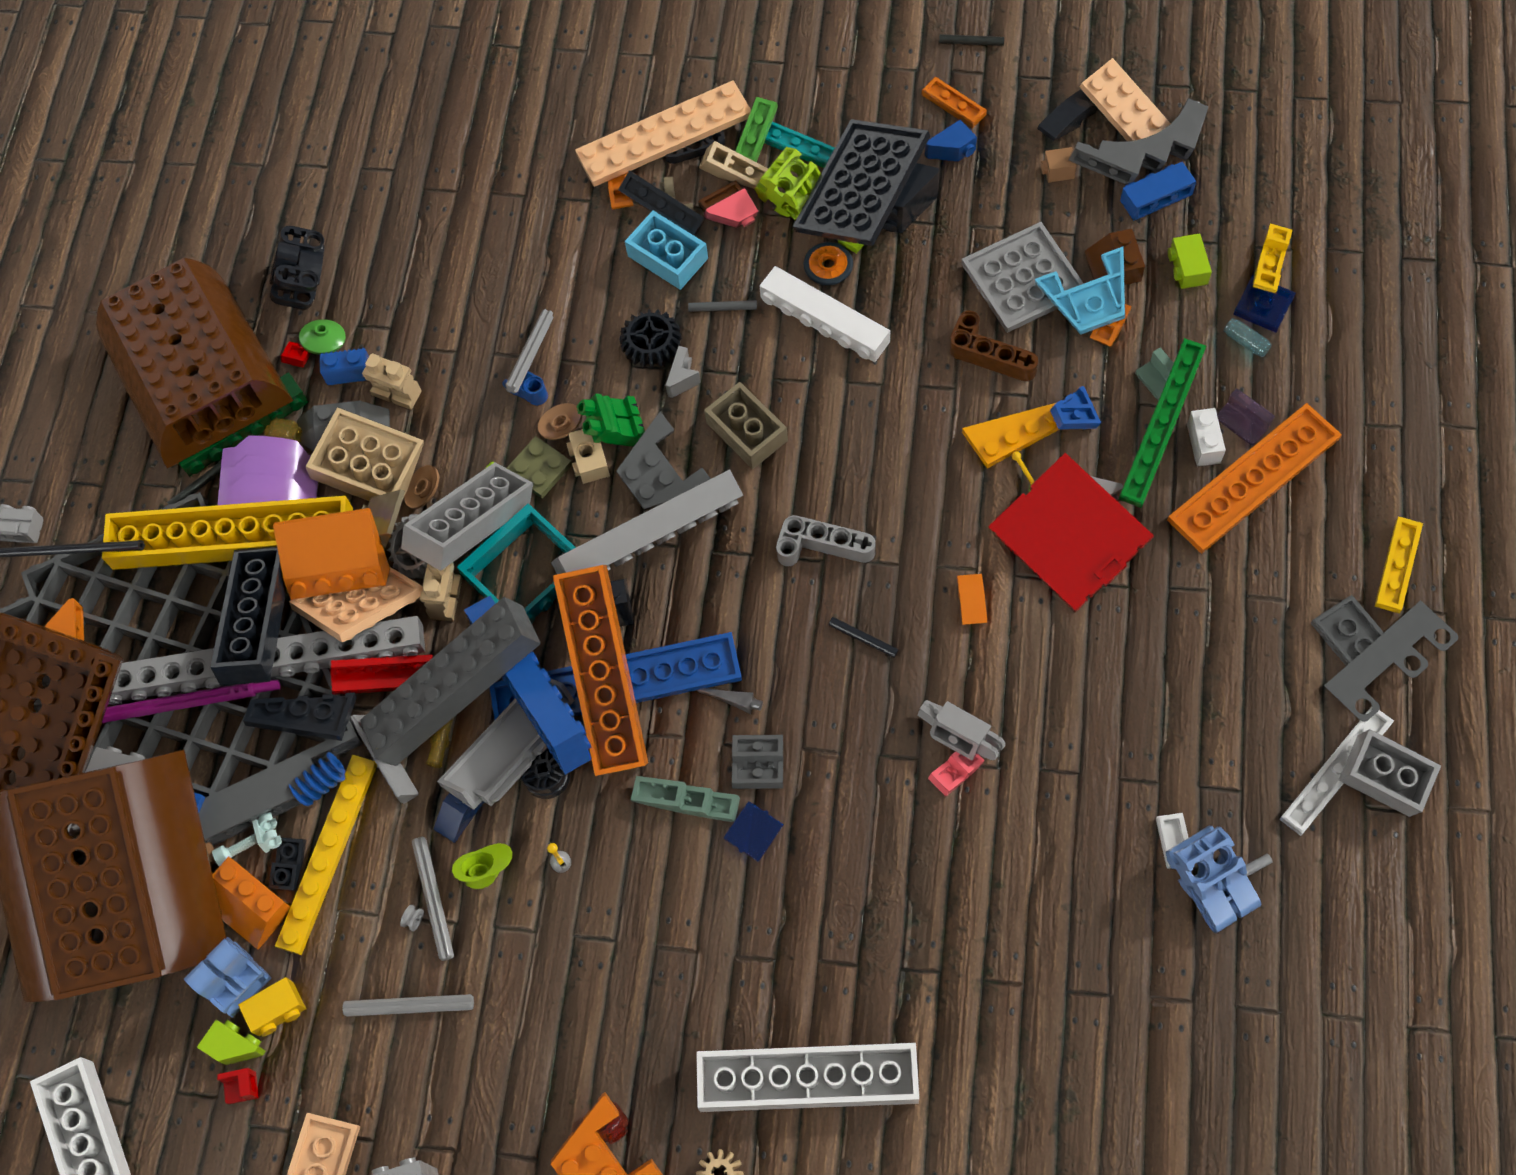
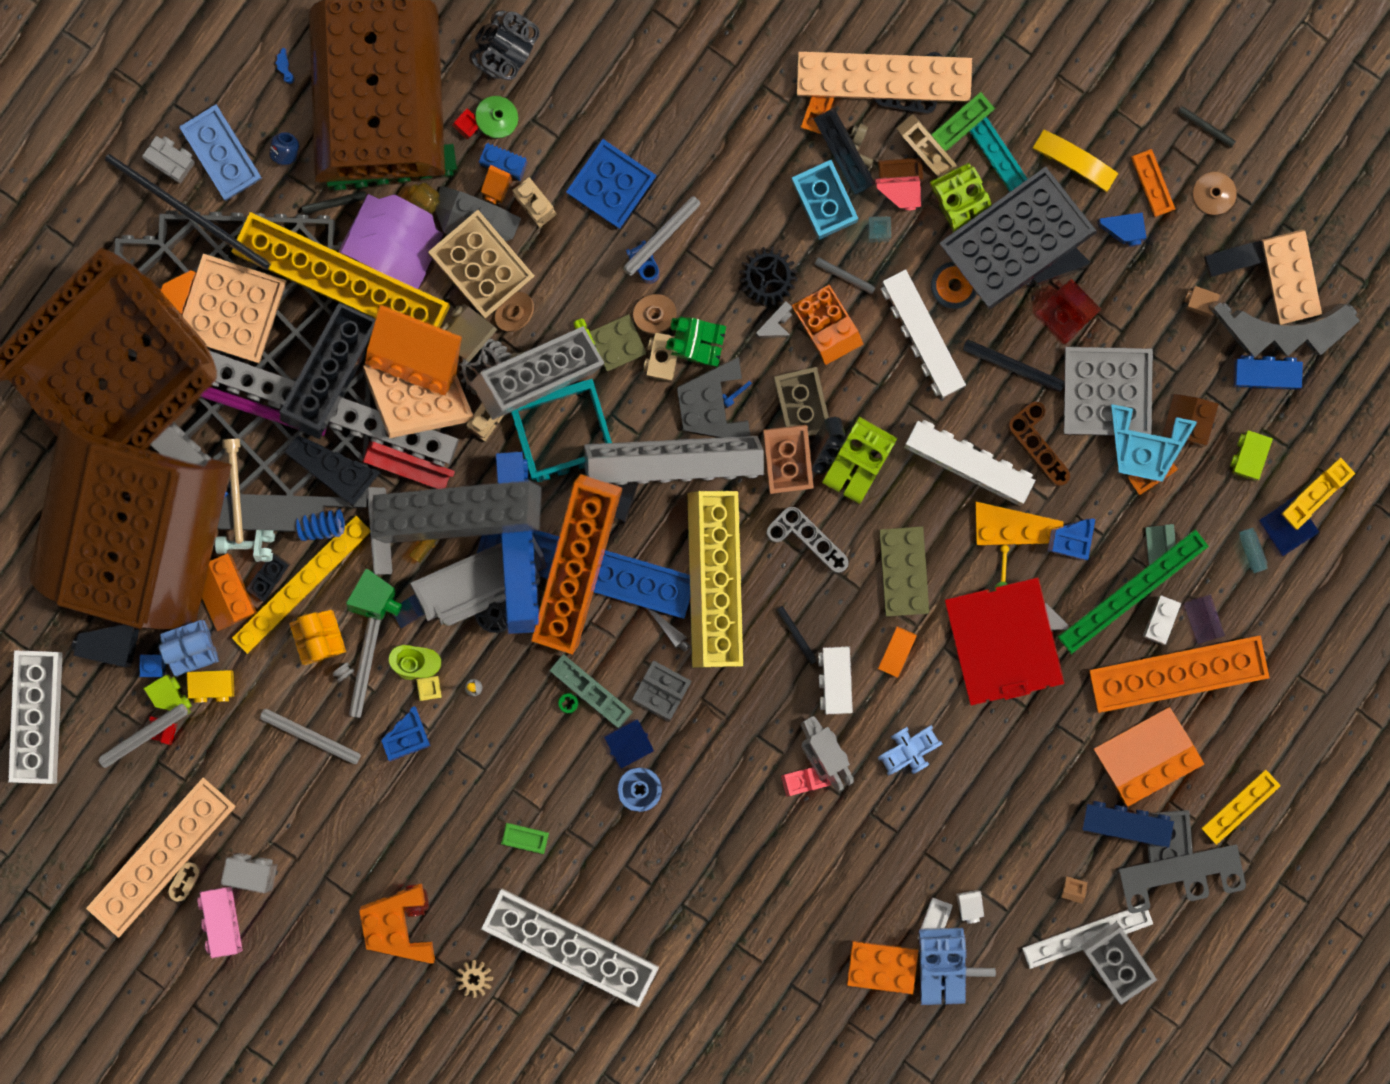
camera: 25 degrees right, 20 degrees up
none -> black slope [71,624,140,668]
none -> light grey axle [98,704,188,768]
none -> blue brick [140,655,166,677]
none -> medium blue plate [180,105,262,201]
none -> light nougat plate [183,254,287,364]
none -> tan piece [222,439,243,544]
none -> dark blue head [269,132,299,165]
none -> blue piece [276,48,295,84]
none -> light orange connector [289,610,346,665]
none -> green torso [346,569,402,620]
none -> blue wing [381,706,430,761]
none -> light yellow tile [416,676,442,701]
none -> orange slope [481,165,513,204]
none -> bright green tile [502,823,549,854]
none -> green bush [558,694,578,713]
none -> blue plate [566,139,656,229]
none -> medium blue brick [618,768,662,812]
none -> light yellow brick [688,491,743,668]
none -> blue piece [723,381,752,408]
none -> nougat slope [763,425,813,494]
none -> orange slope [792,285,863,365]
none -> black beam [809,417,846,474]
none -> white brick [818,647,852,714]
none -> lime connector [822,417,897,504]
none -> orange brick [847,940,918,994]
none -> clear light blue brick [868,217,891,242]
none -> light blue axle [877,725,943,776]
none -> olive plate [879,527,929,617]
none -> white brick [904,420,1035,506]
none -> white slope [956,890,984,924]
none -> black axle [963,340,1065,392]
none -> yellow slope [1032,130,1118,192]
none -> clear red slope [1035,278,1102,344]
none -> medium nougat plate [1061,877,1087,904]
none -> dark blue brick [1083,801,1175,847]
none -> orange slope [1093,707,1204,807]
none -> medium nougat dish [1193,172,1236,215]

